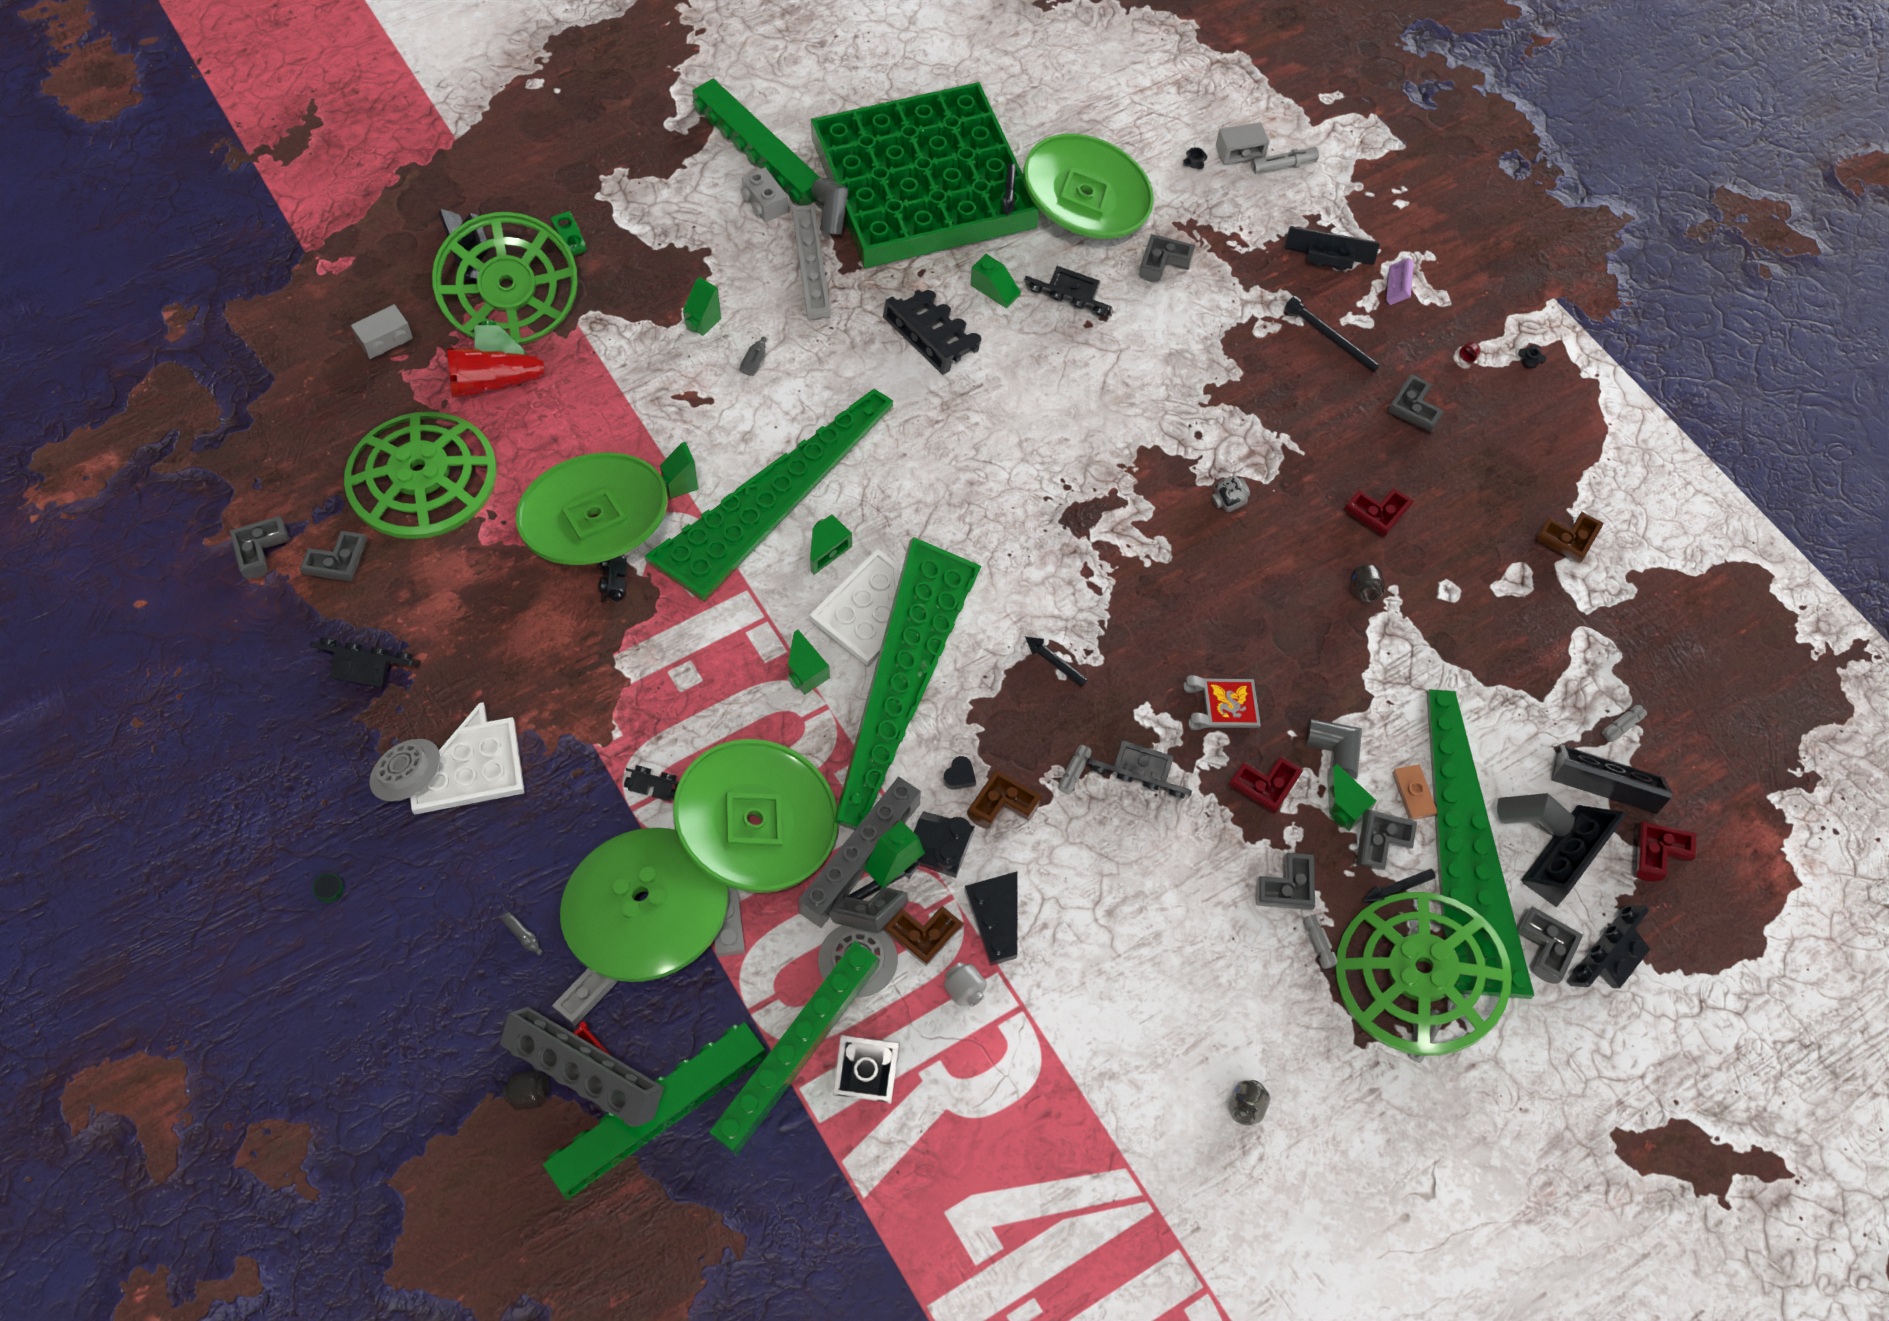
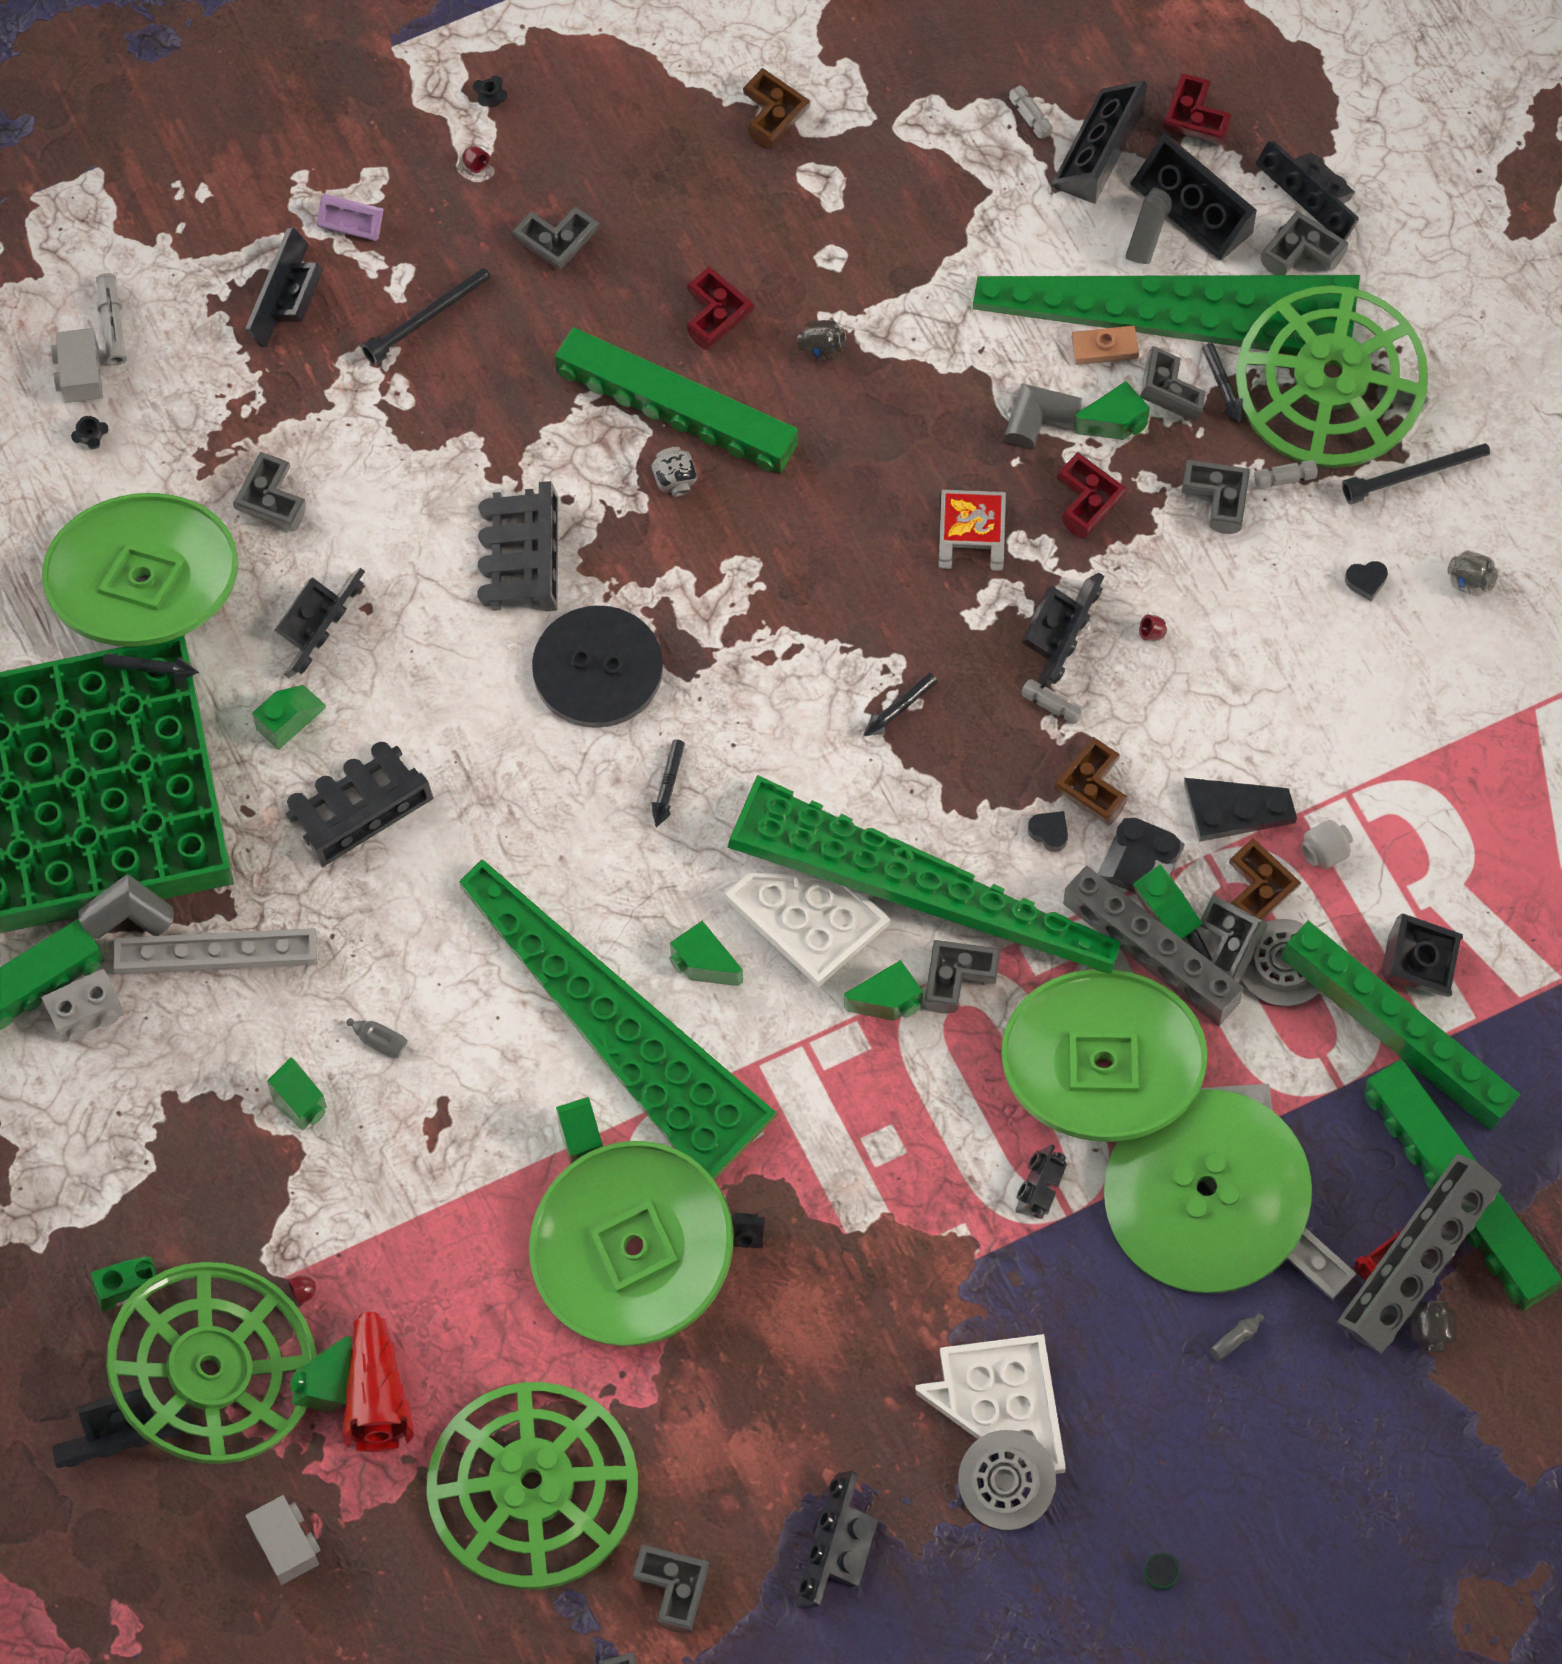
camera: 80 degrees left, 5 degrees up
none -> dark red hinge [288,1275,316,1305]
none -> black fence [477,481,558,611]
none -> black plate [532,605,663,728]
none -> green brick [555,327,798,474]
none -> black piece [651,739,685,828]
none -> dark grey brick [924,940,1001,1014]
none -> dark red hinge [1139,614,1167,641]
none -> black piece [1342,443,1490,505]
none -> black tile [1345,561,1388,602]

